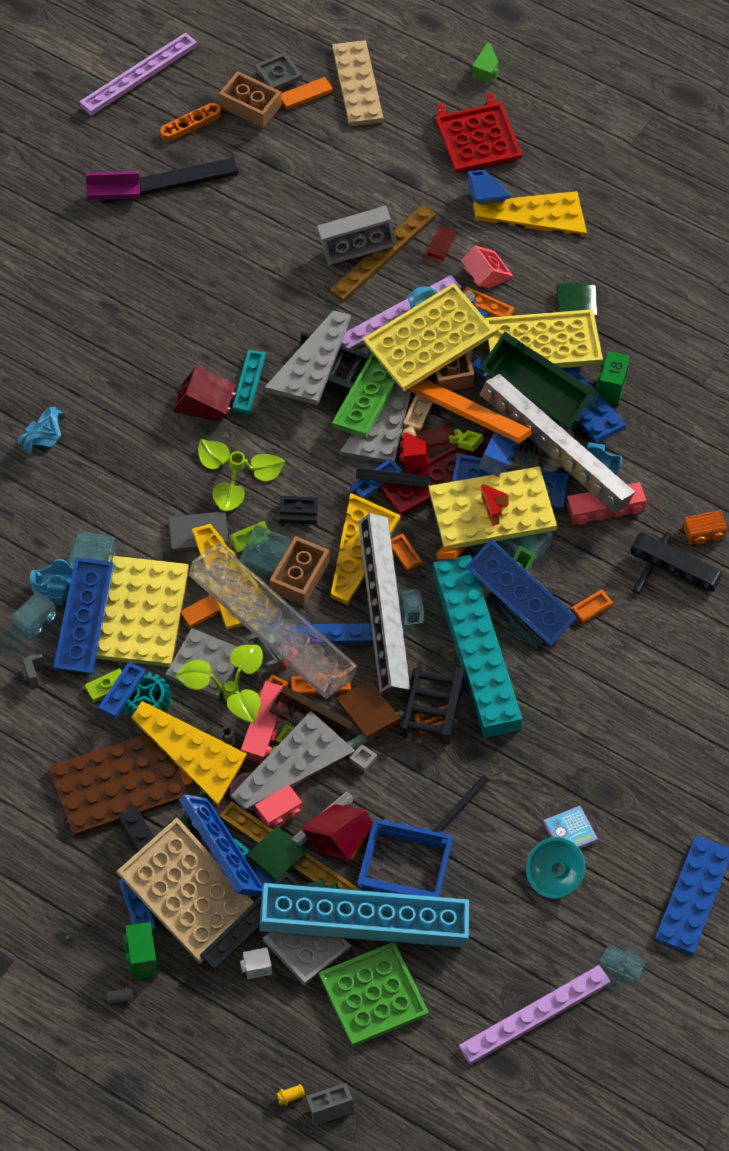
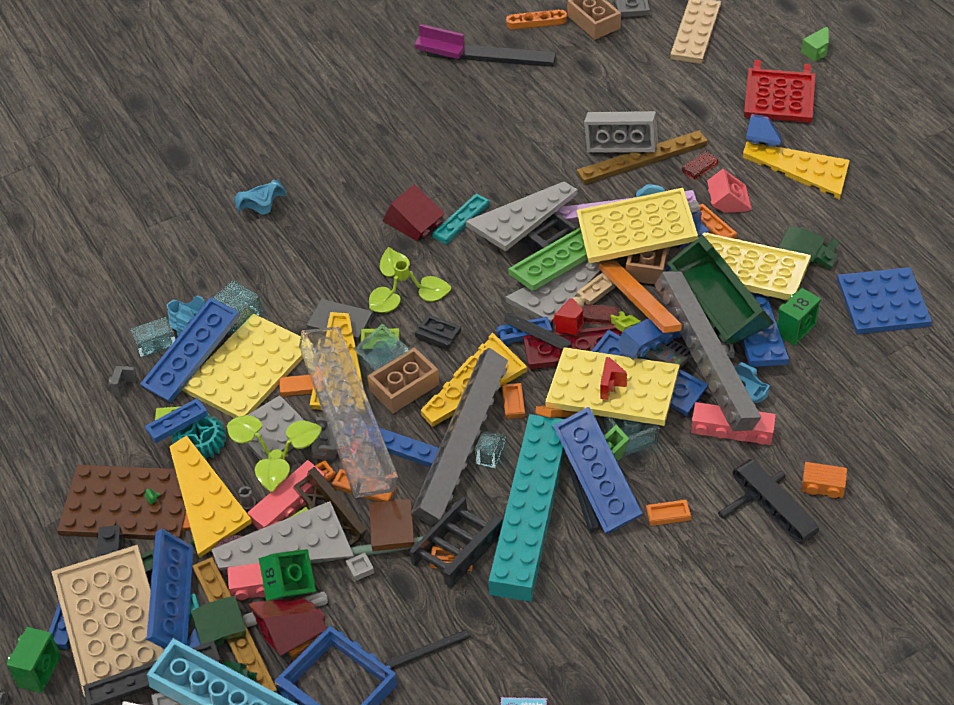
camera: 30 degrees right, 10 degrees down
orange tile [281,77,333,110] -> none
none -> green rock [144,488,160,505]
none -> green brick [258,549,316,601]
none -> dark green plate [814,237,839,270]
none -> blue plate [837,267,932,334]

